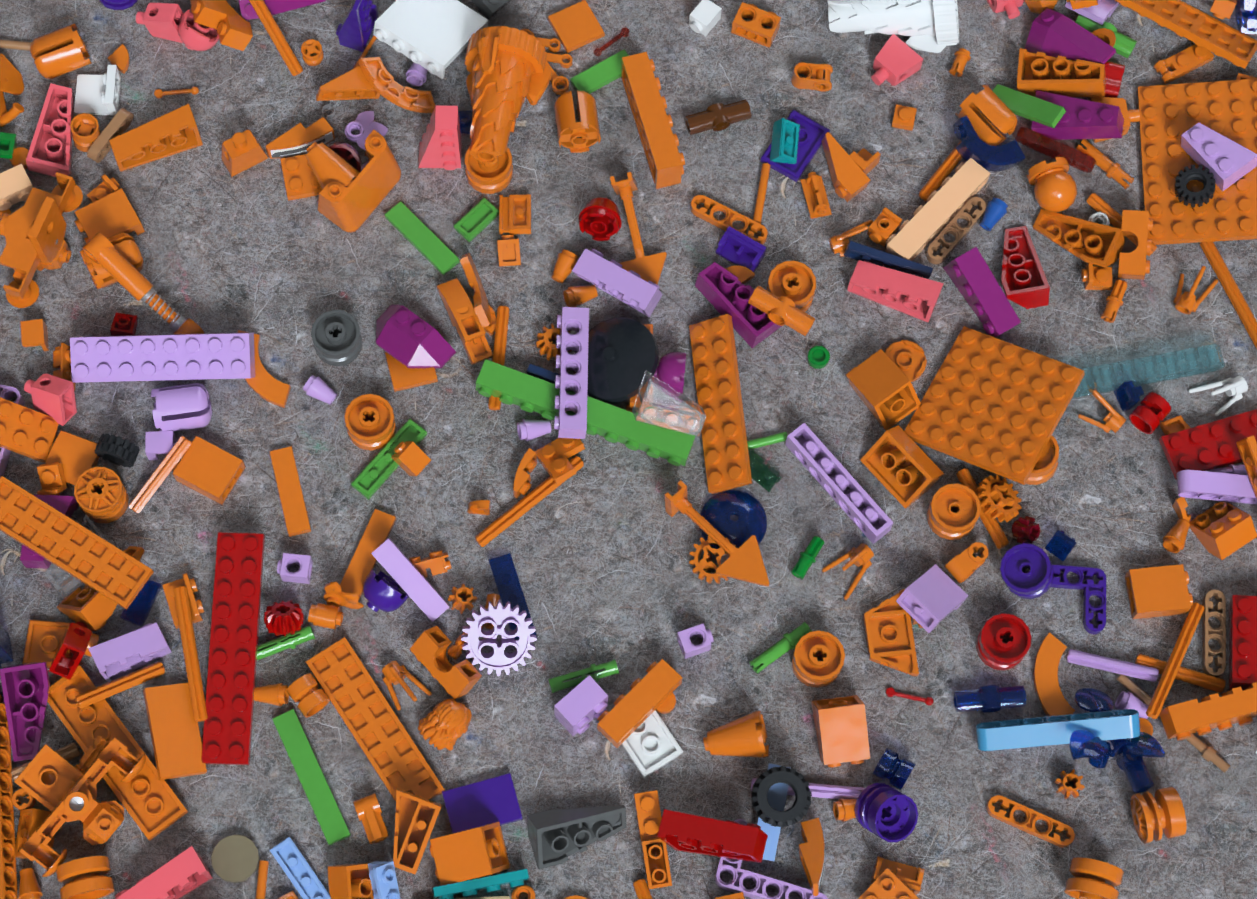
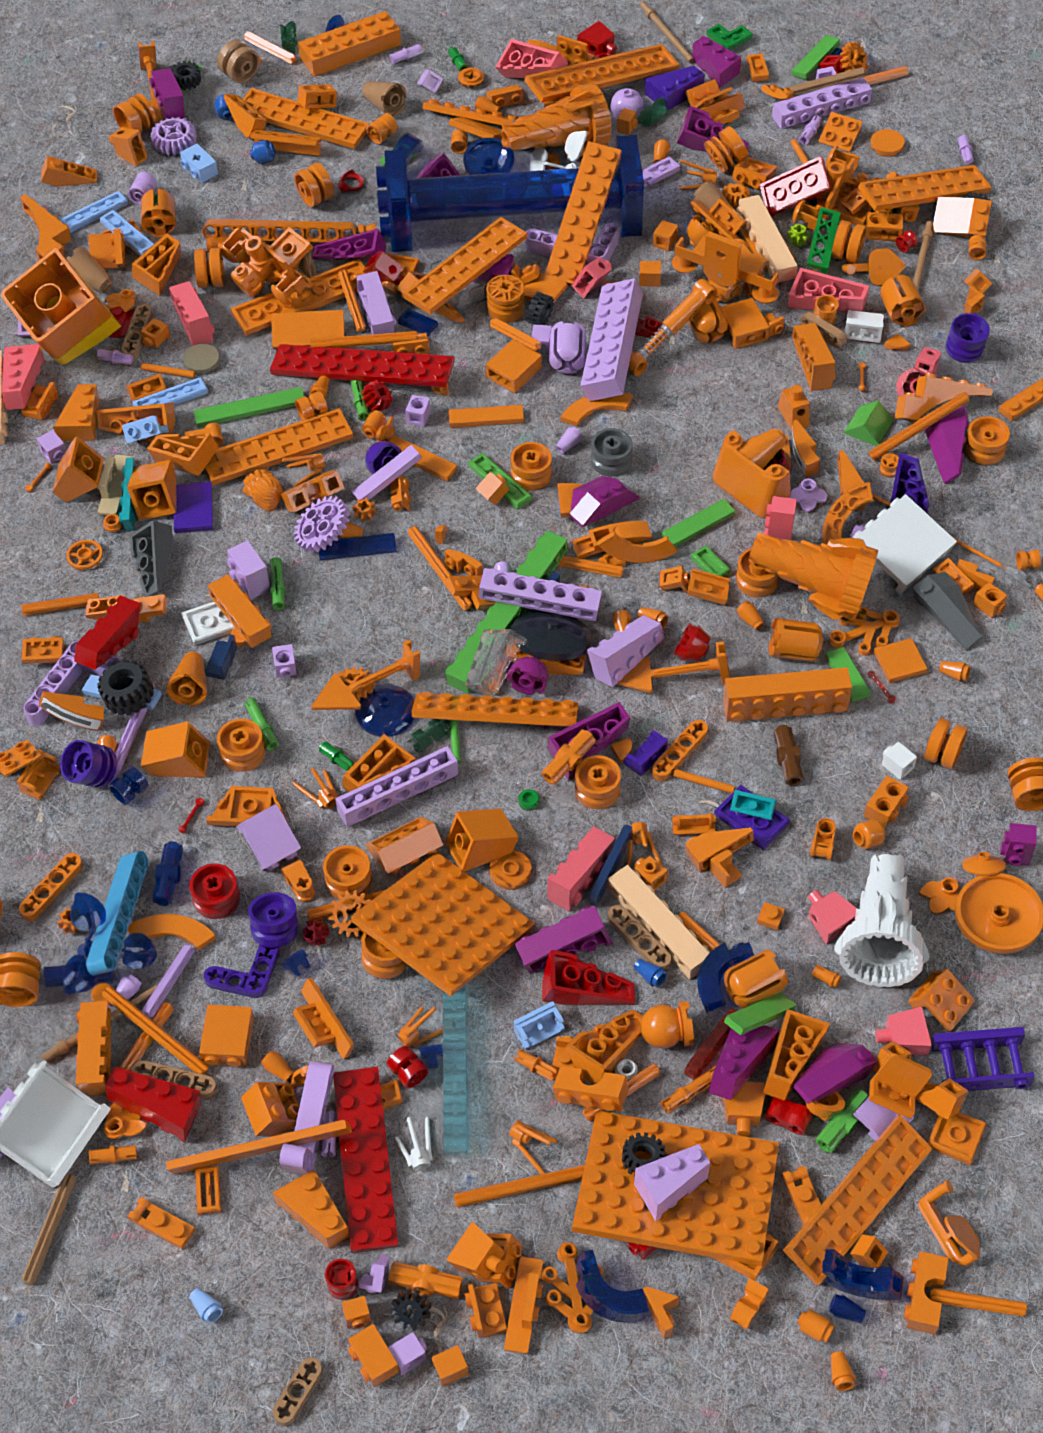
camera: 105 degrees right, 15 degrees down
none -> dark blue panel [205,634,237,680]
none -> orange bracket [293,978,354,1059]
none -> orange wedge [342,734,416,792]
none -> light blue hinge [513,1001,565,1050]
none -> orange cone [736,601,764,630]
none -> bright green slope [844,400,894,446]
none -> orange head [853,819,885,849]

